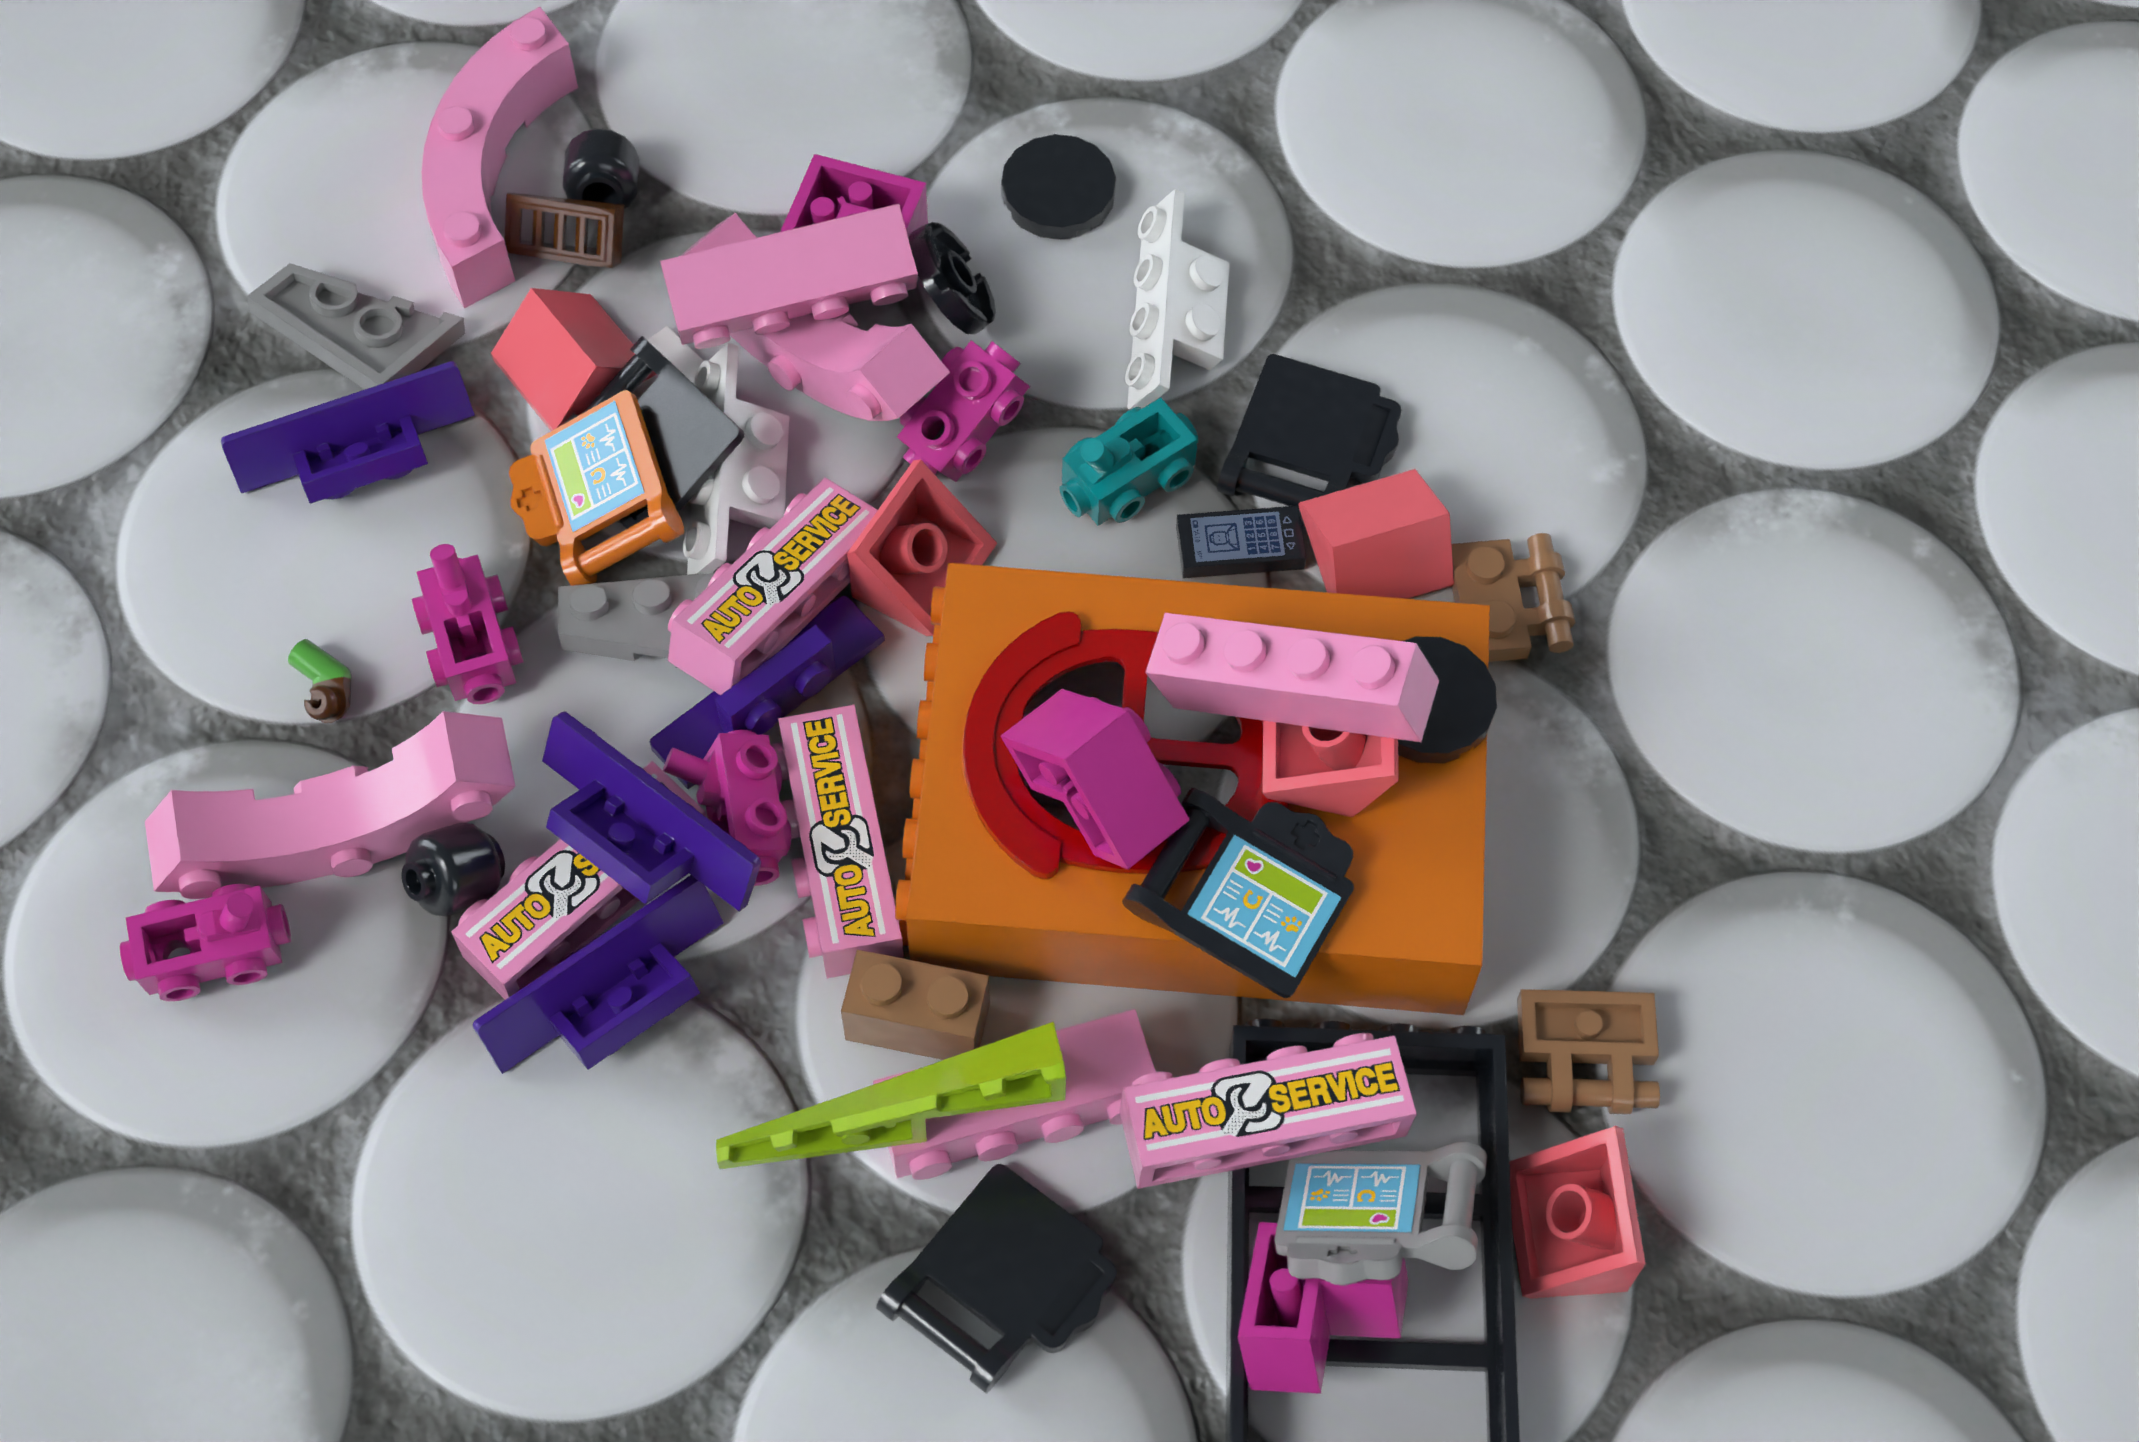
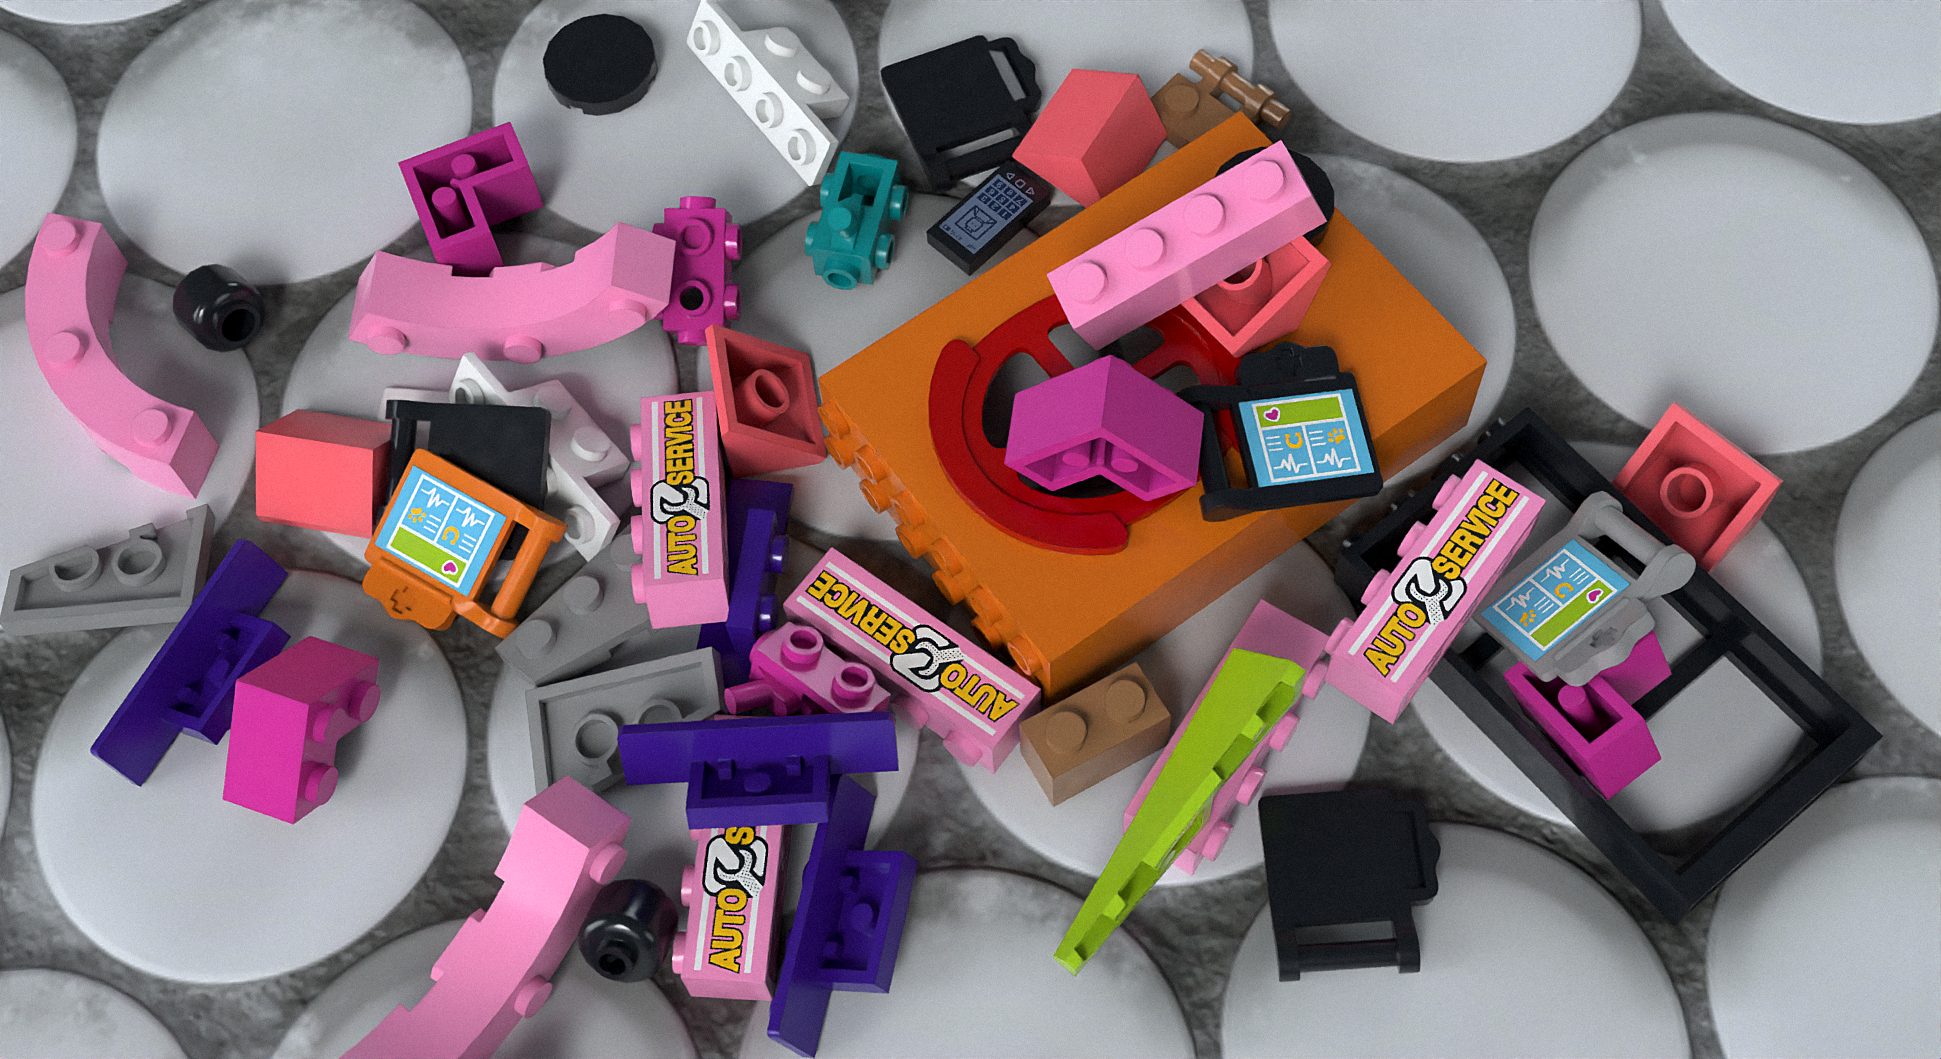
camera: 35 degrees left, 0 degrees up
arm [288,639,352,723] -> none
dark pink brick [412,544,524,704] -> none
reddish brown slope [504,192,624,268] -> none
bright pink brick [660,204,918,349] -> none
black tile [908,222,996,335] -> none
medium nougat plate [1517,989,1660,1114] -> none
none -> dark pink brick [222,636,381,825]
none -> light grey wing [525,646,728,795]

